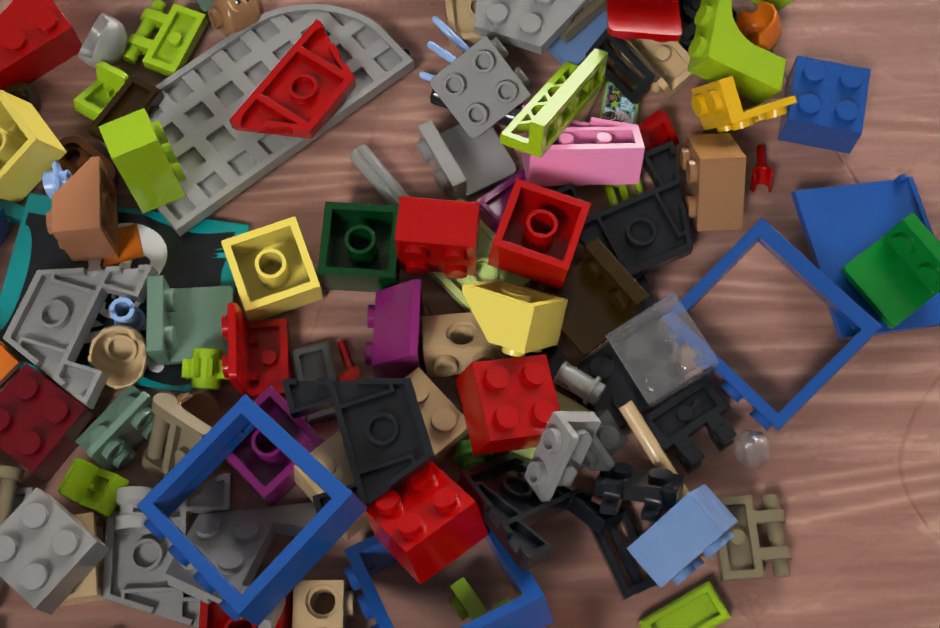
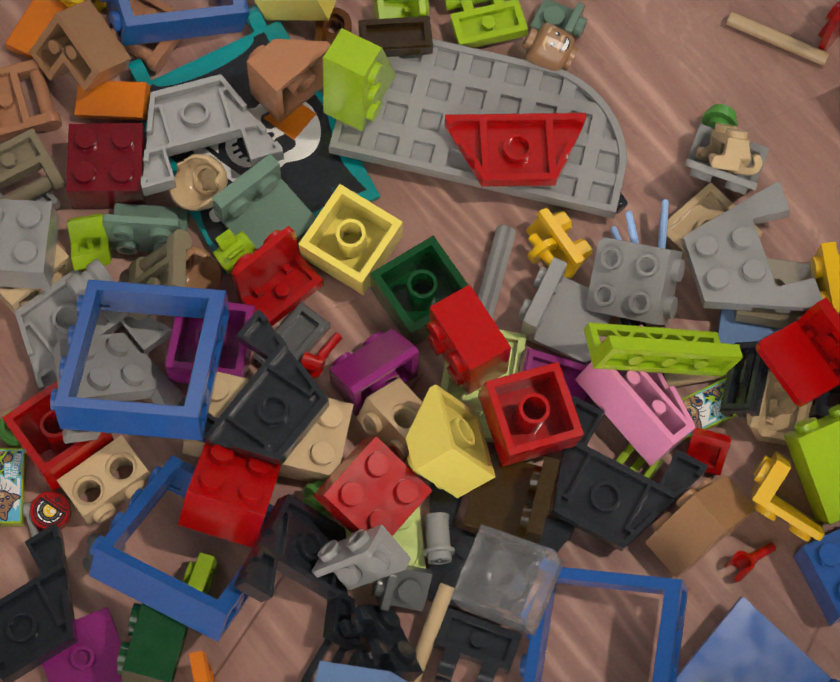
camera: 50 degrees right, 0 degrees up
light blue plate [42,160,72,200] -> none
light blue pin [109,297,146,332] -> none
none -> yellow hips [526,208,593,279]

